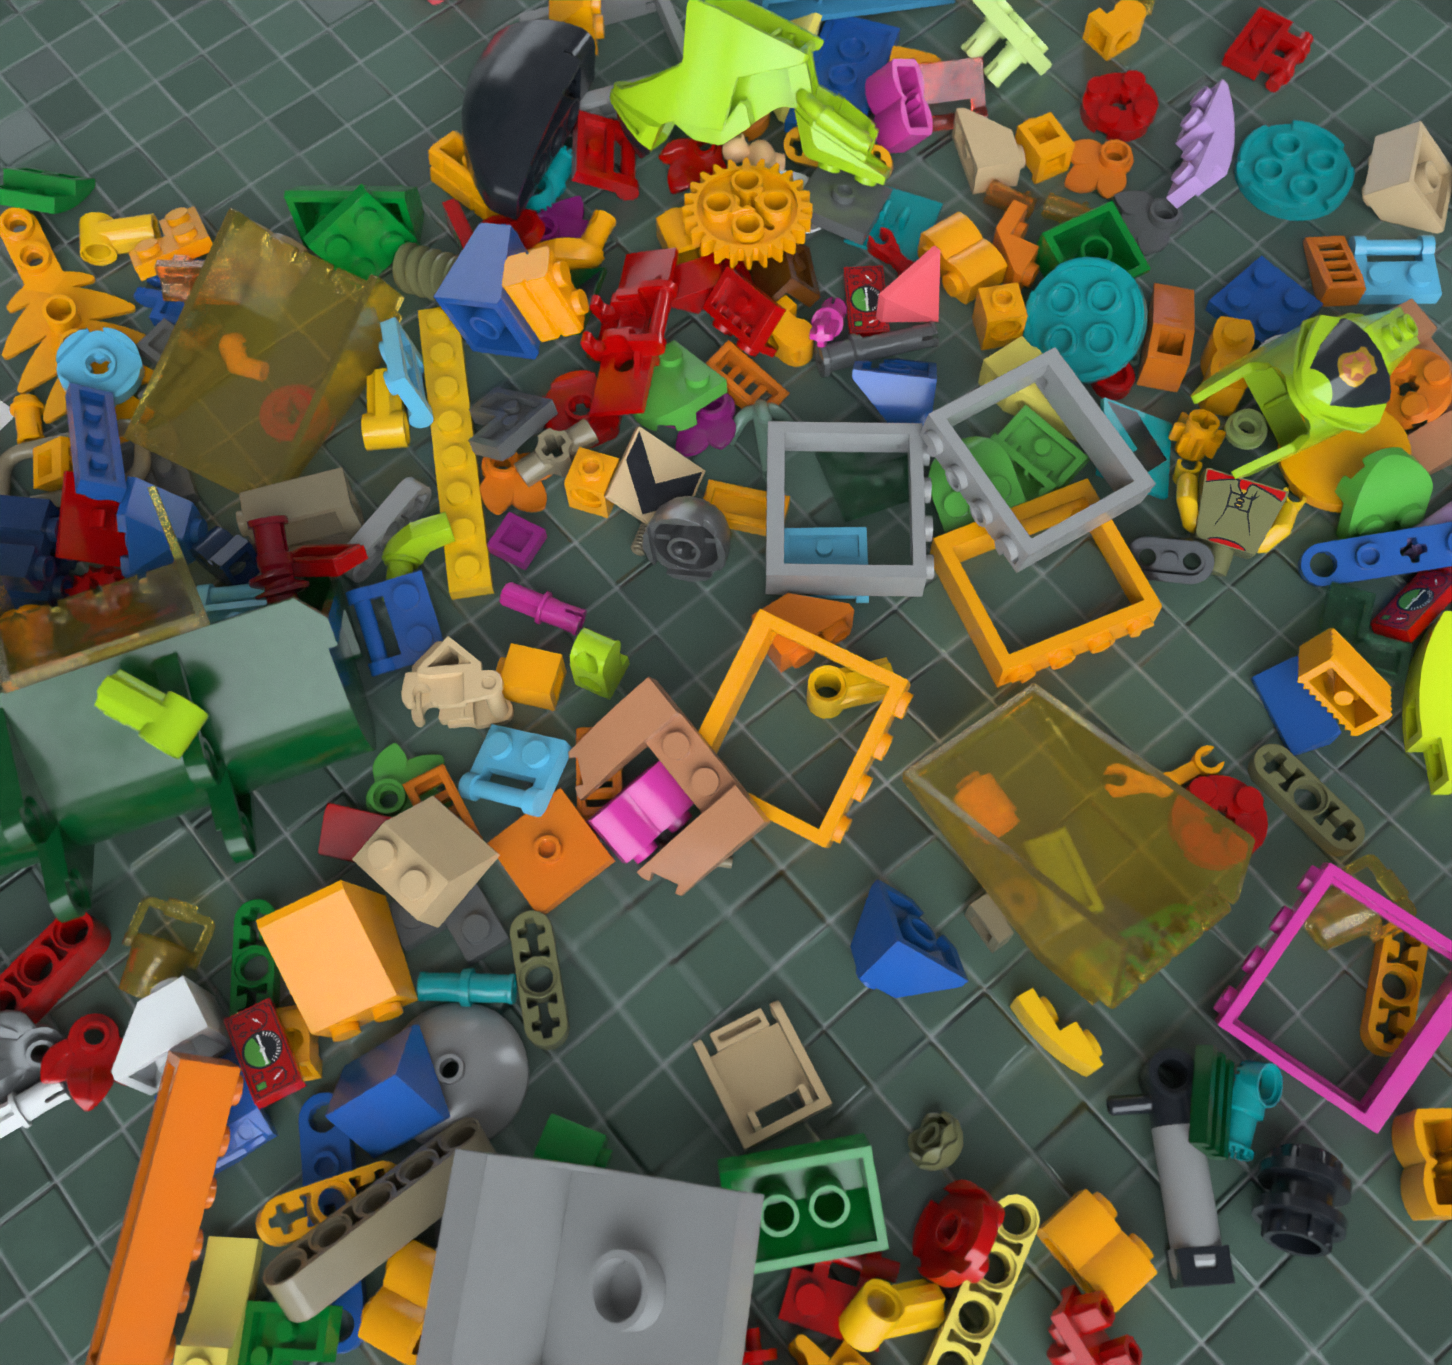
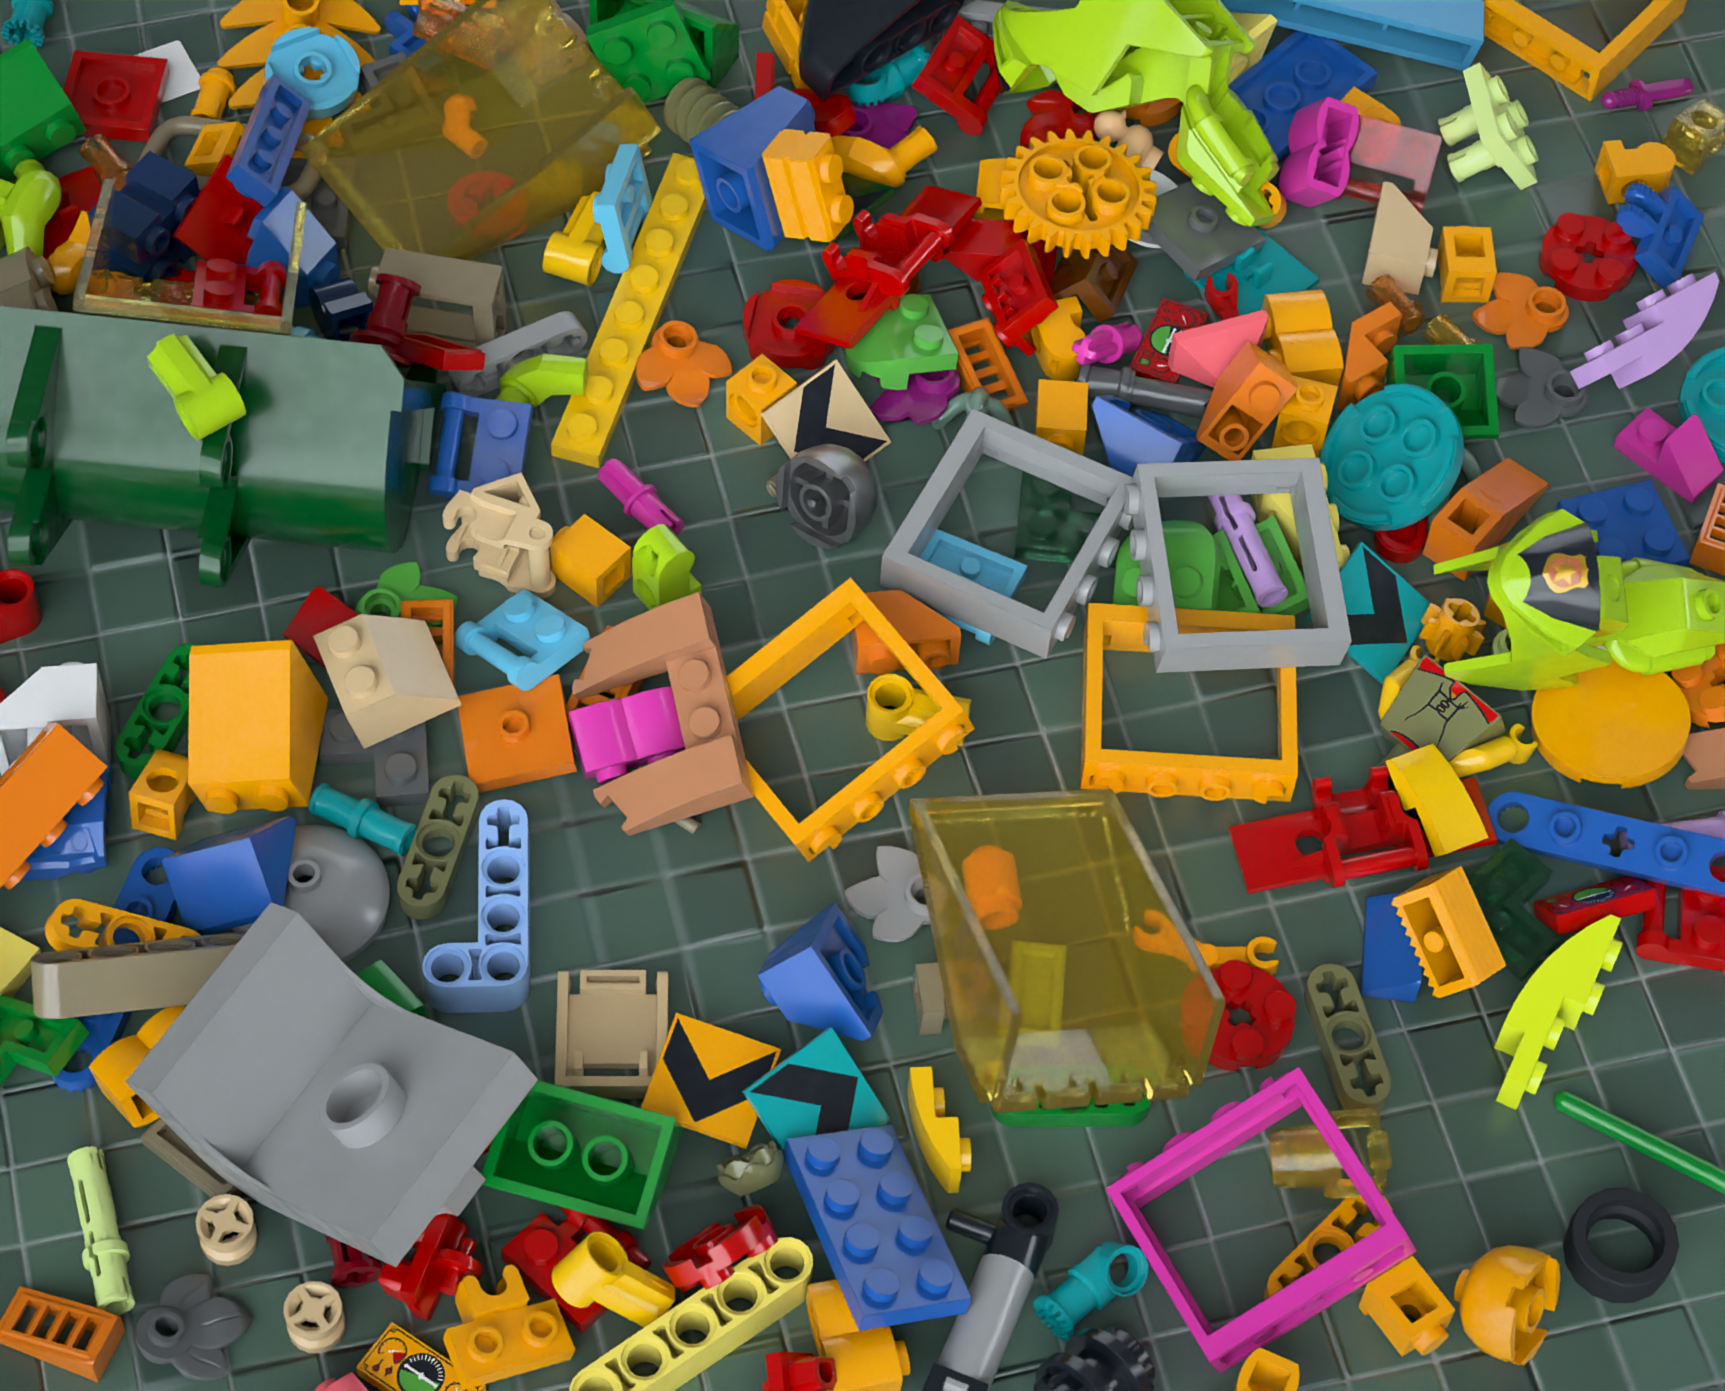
camera: 20 degrees right, 10 degrees down
clear yellow piece [118,895,216,999] -> none
red tile [223,997,307,1110] -> none
dark grey plate [468,387,558,462] -> none
magenta plate [487,512,547,570] -> none
dark tan axle [514,419,599,487] -> none
light orange tile [703,479,790,536] -> none
black plate [1128,535,1215,584] -> none
dark green tile [1188,1044,1234,1160] -> none
bright green slope [1335,447,1433,540] -> none
none -> red plate [190,258,287,332]
none -> light blue beam [422,799,530,1013]
none -> light orange piece [641,1013,781,1149]
none -> teal piece [742,1027,891,1152]
none -> blue plate [783,1124,972,1331]
none -> light grey plate [845,846,953,942]
none -> light orange brick [1034,379,1088,456]
none -> orange slope [1196,340,1298,461]
none -> lavender pin [1208,495,1288,608]
none -> red piece [1228,764,1497,894]
none -> yellow slope [1385,744,1488,858]
none -> dark pink slope [1613,407,1724,504]
none -> blue hinge [1615,182,1704,289]

